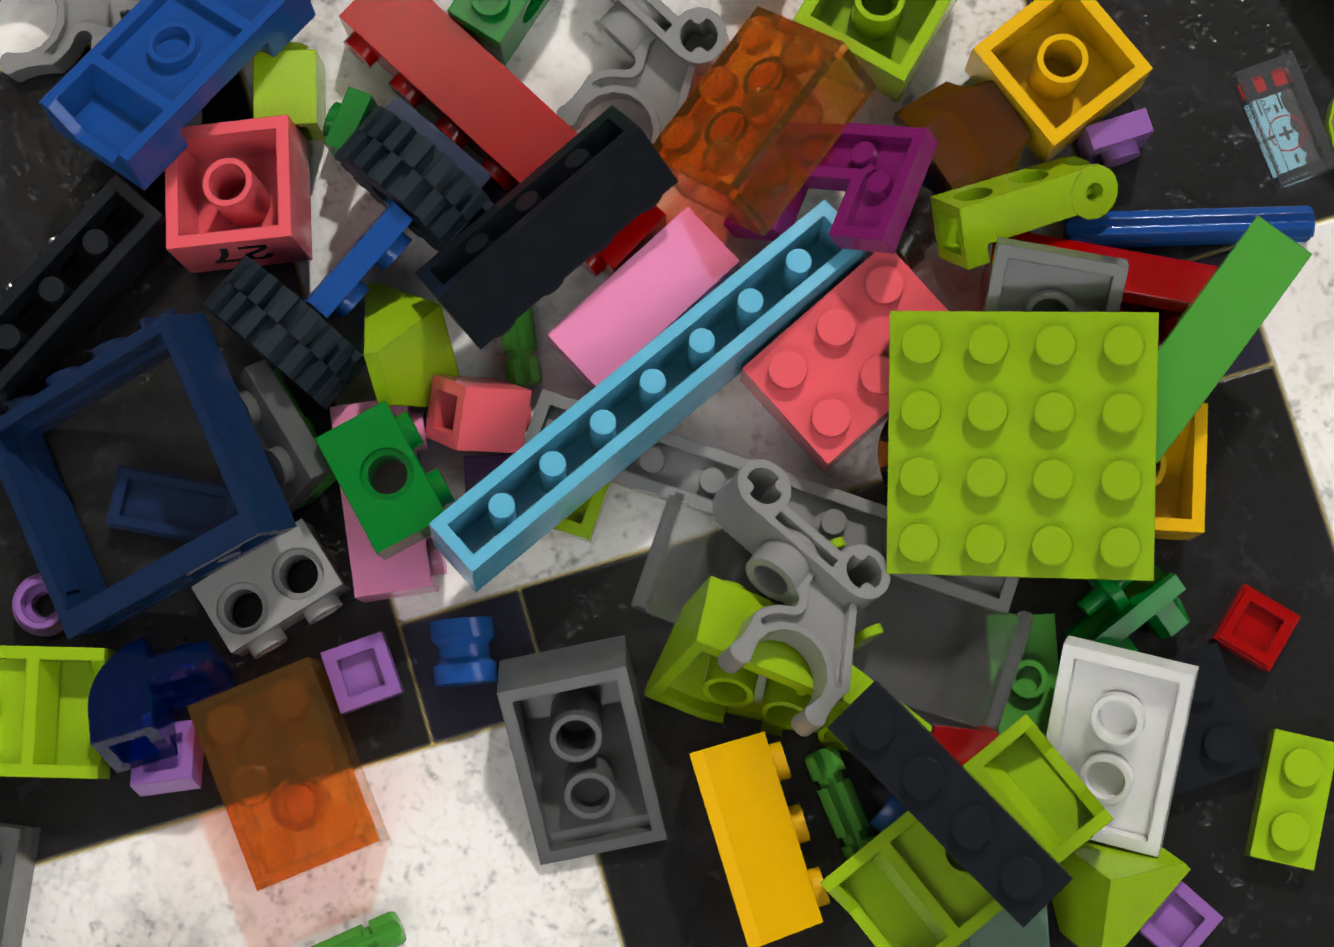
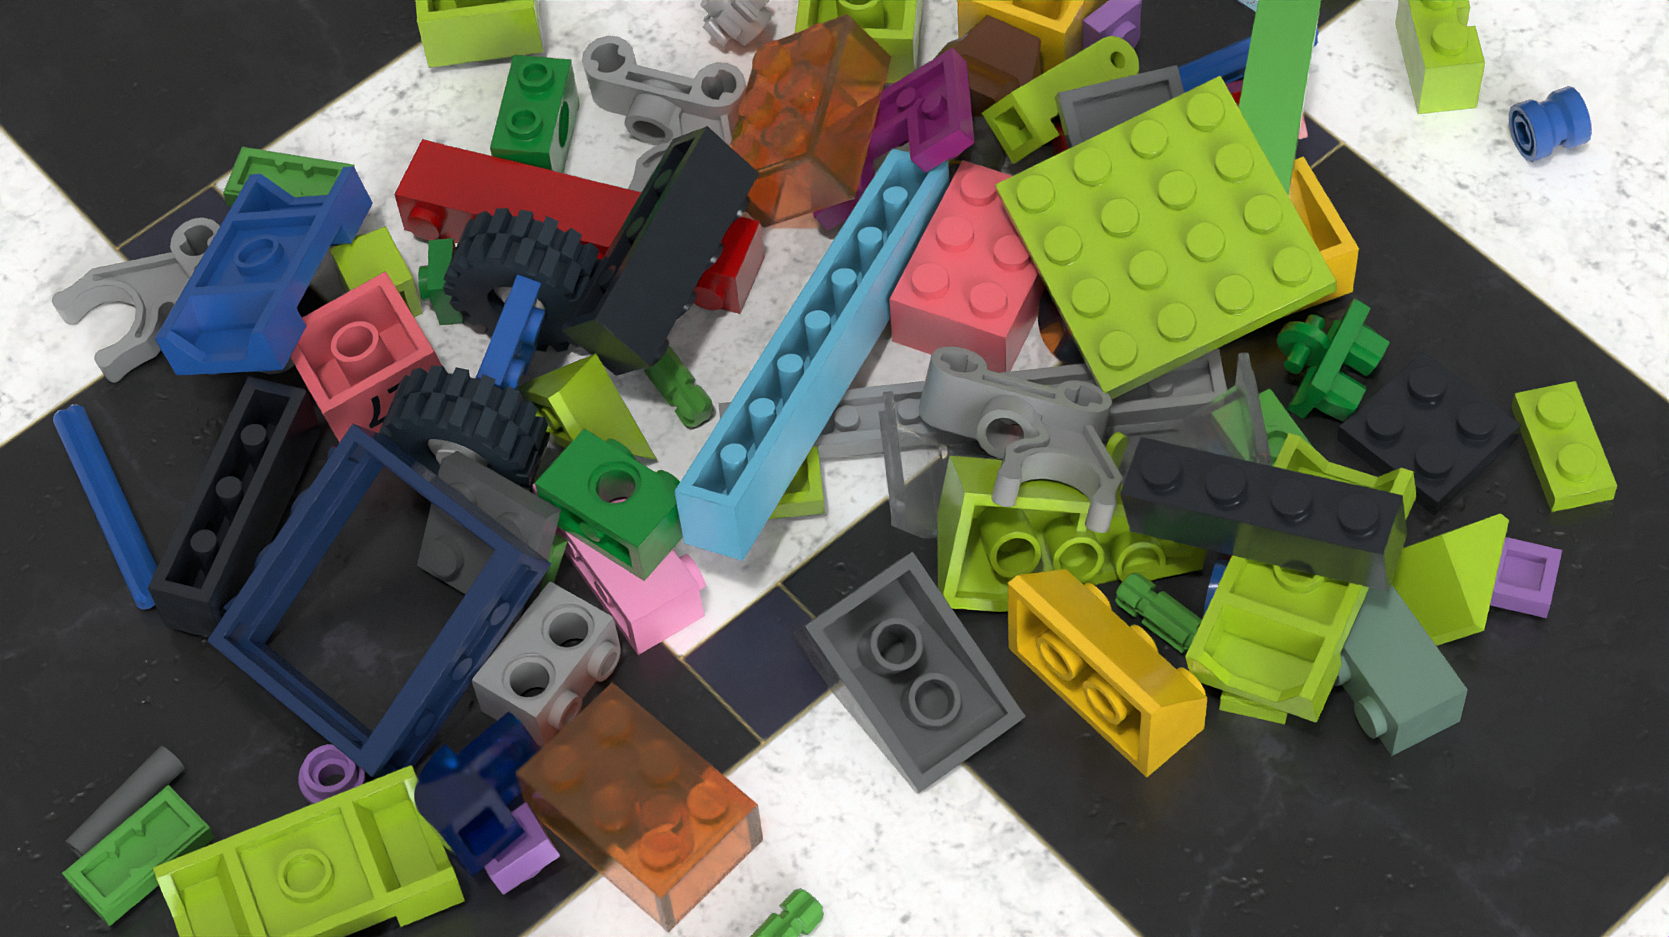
camera: 25 degrees left, 25 degrees down
dark blue tile [105,464,238,543] -> none
medium lavender plate [320,631,405,715] -> none
coral brick [425,374,532,453] -> none
blue wheel [429,616,498,687] -> none
bright pink brick [547,206,740,389] -> none
white plate [1046,636,1199,857] -> none
red tile [1209,584,1301,673] -> none

